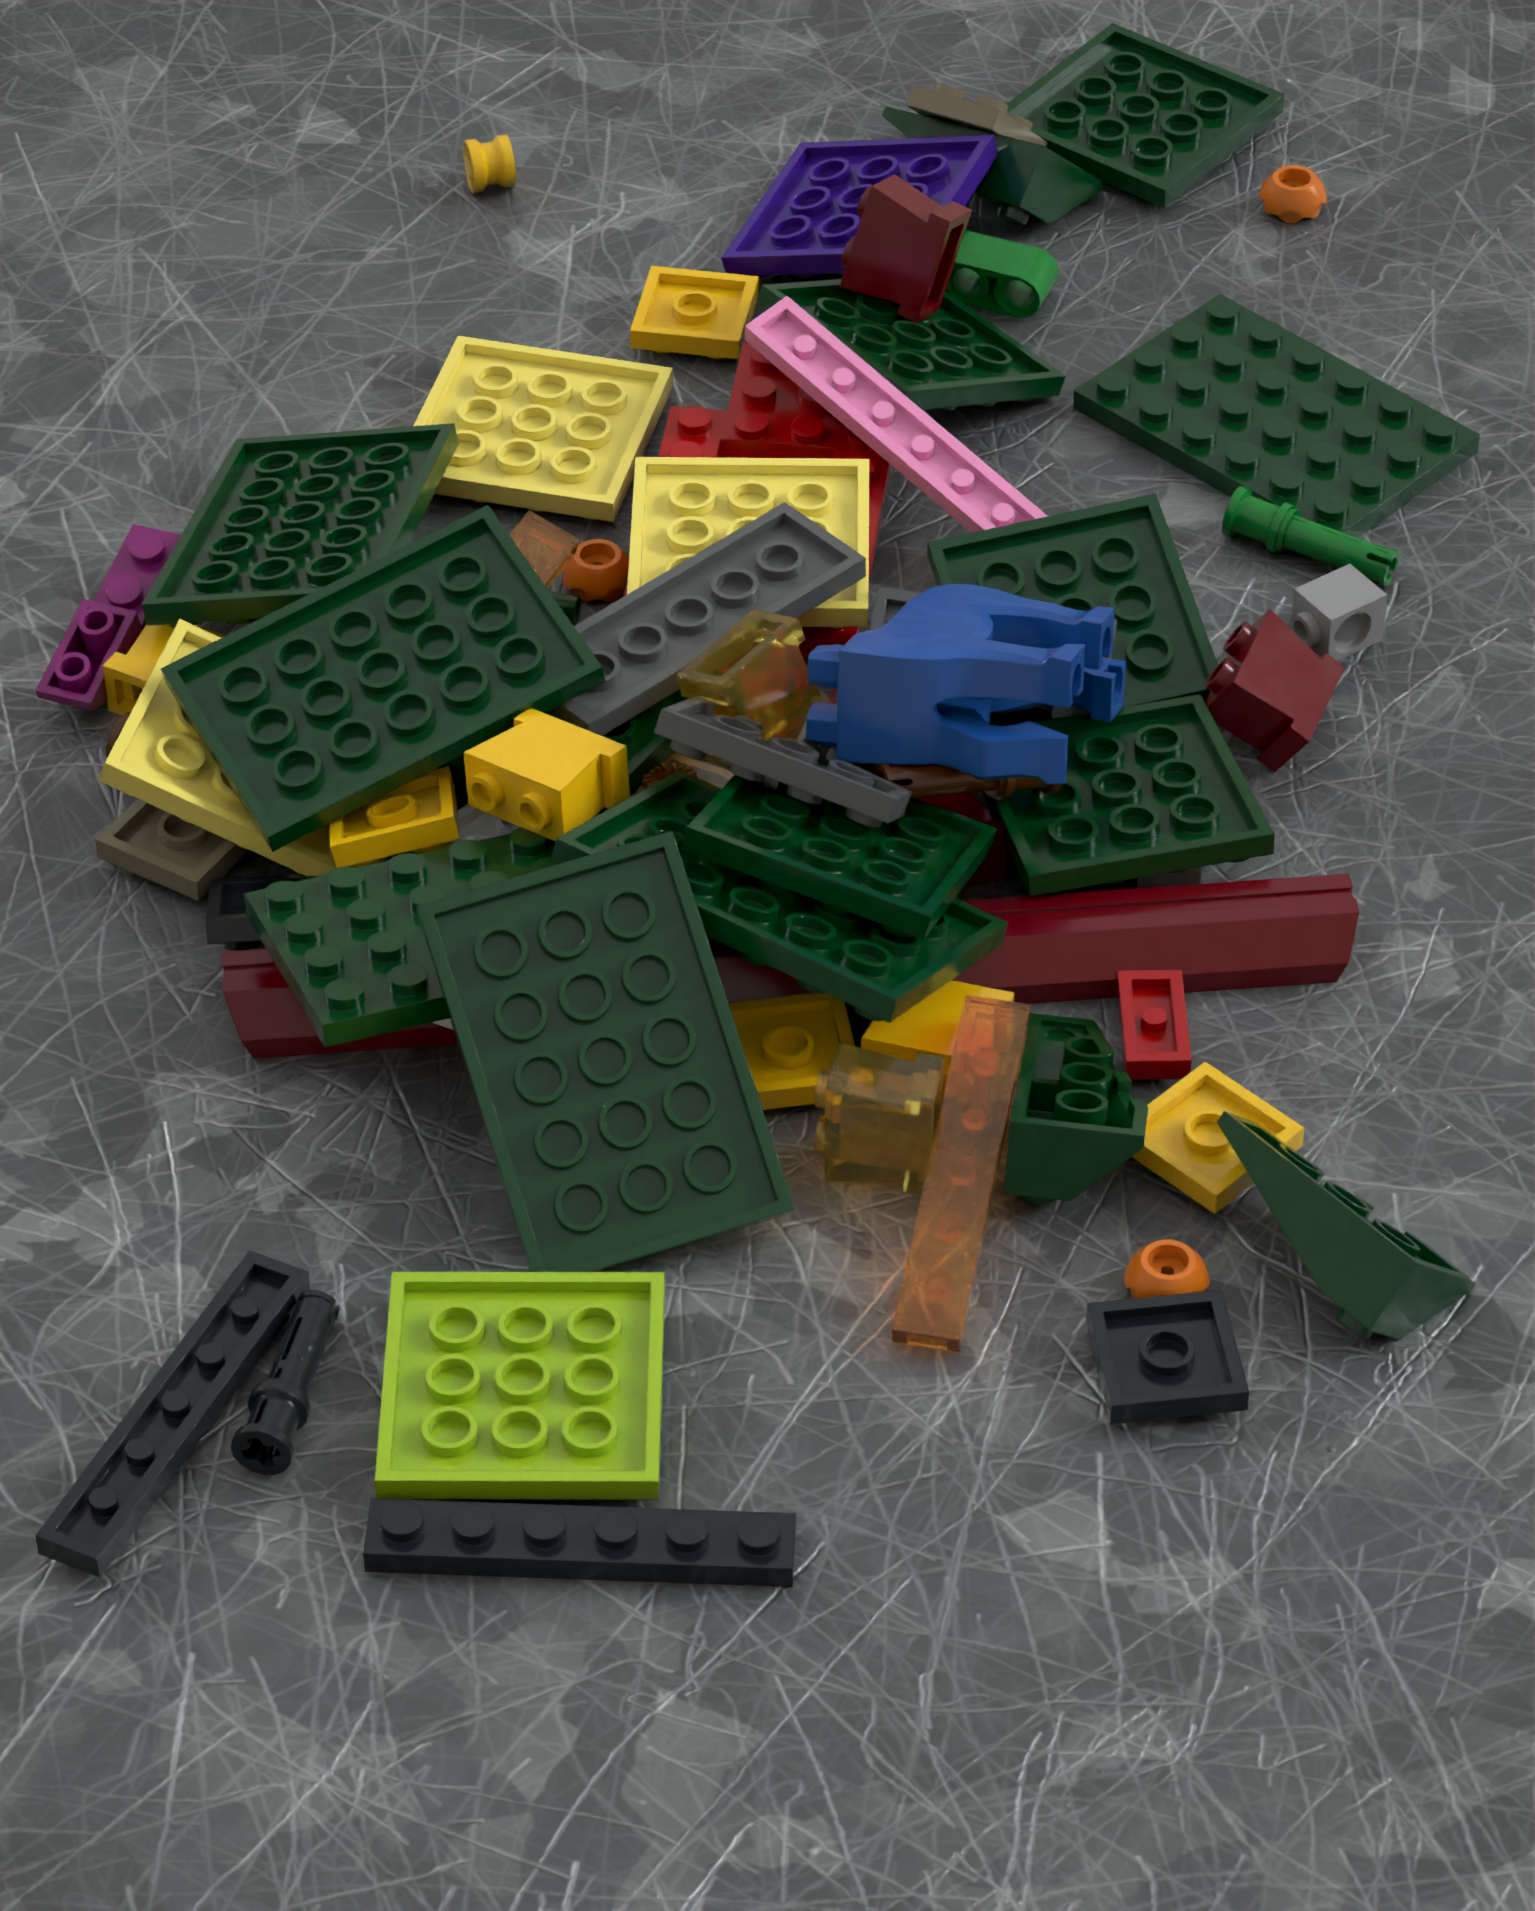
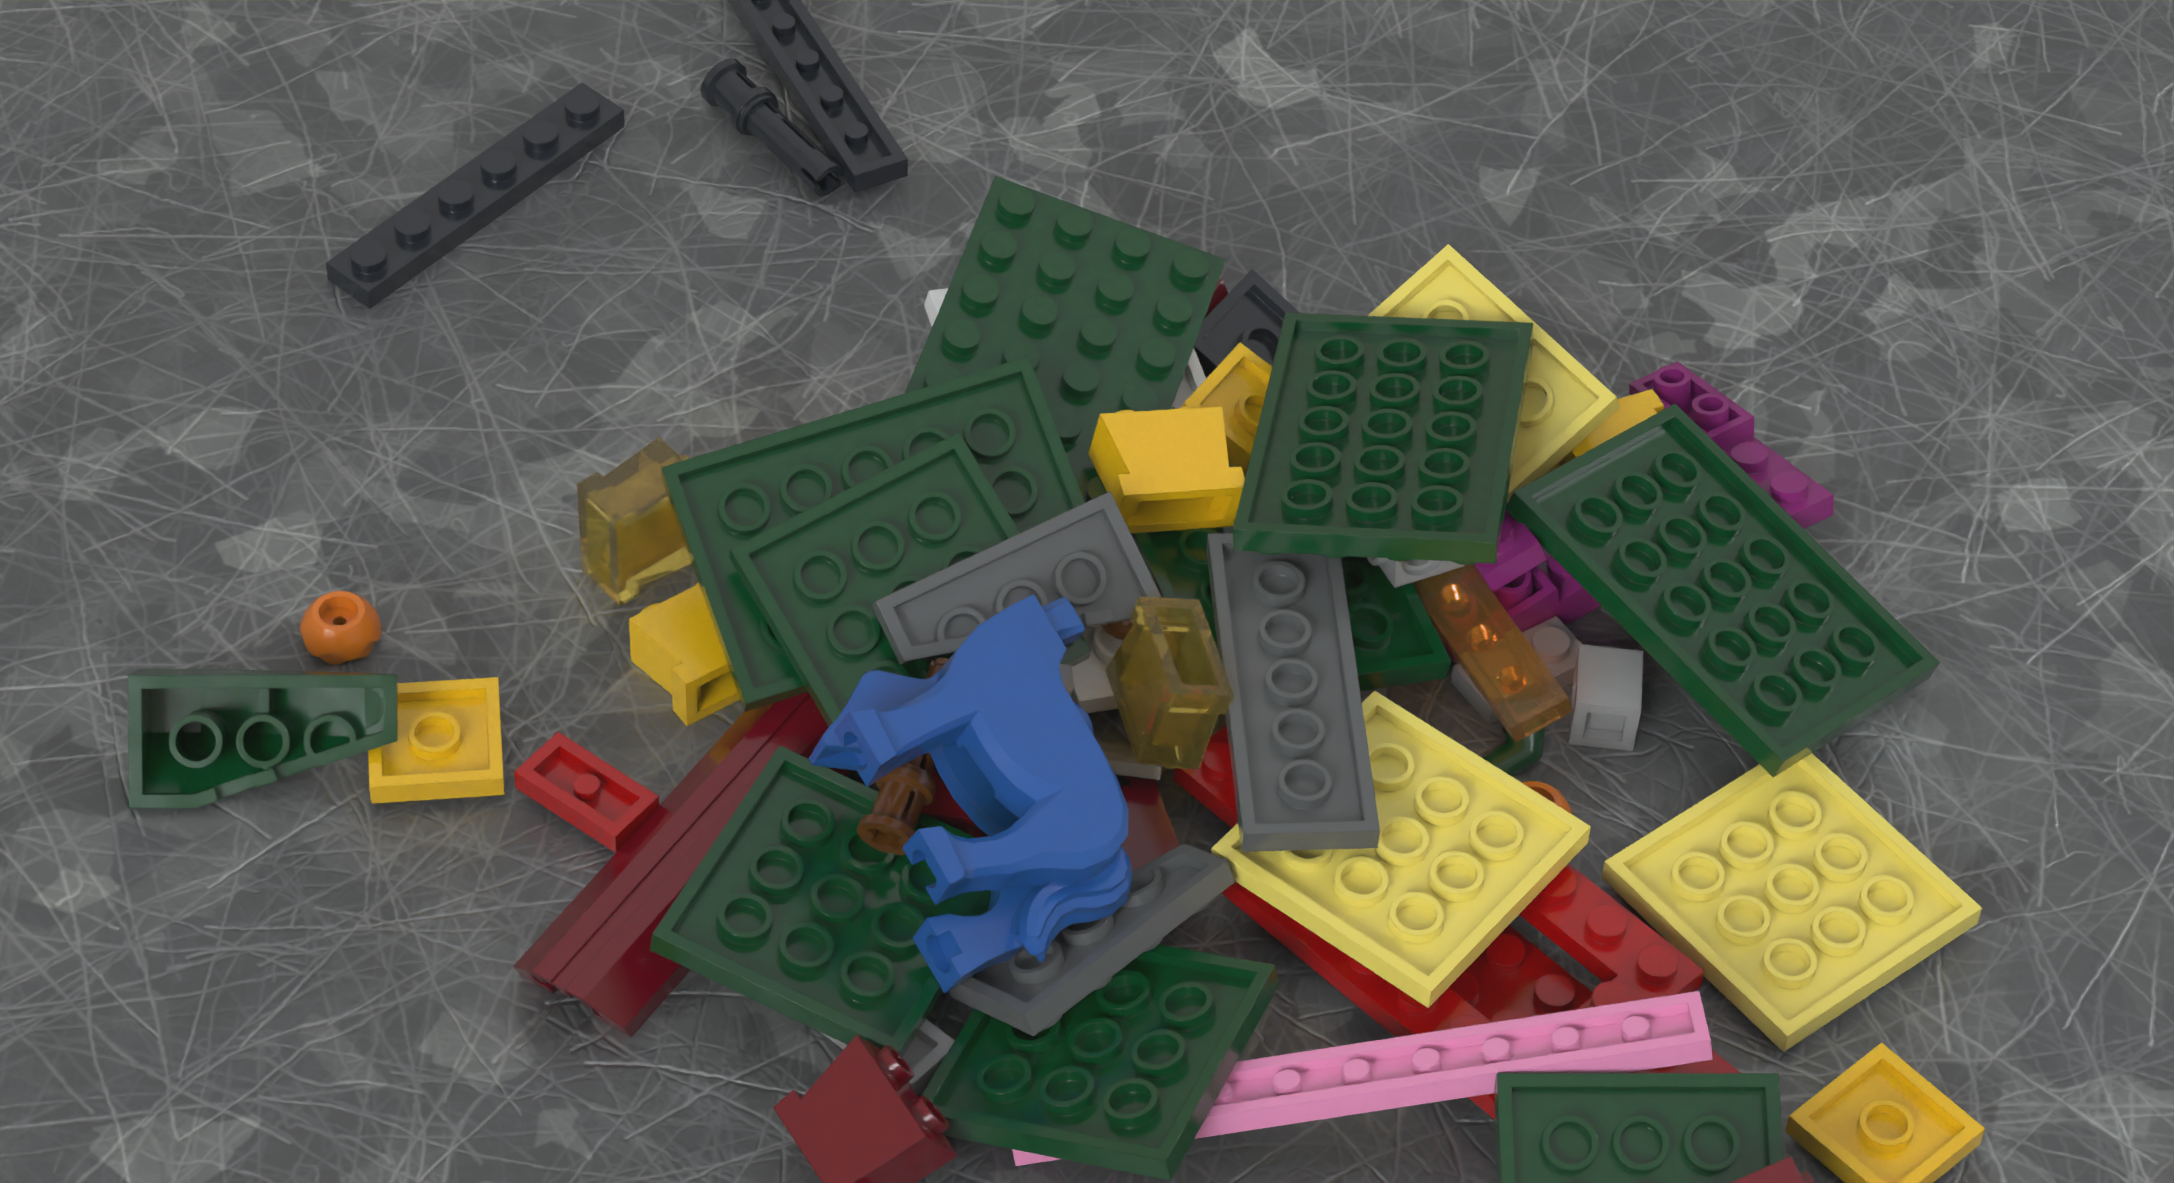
camera: 125 degrees right, 5 degrees up
lime plate [375,1272,665,1500] -> none
dark green plate [416,831,795,1272] -> none
clear orange tile [892,995,1031,1352] -> none
dark green wedge [1003,1013,1148,1204] -> none
black plate [1086,1290,1249,1424] -> none

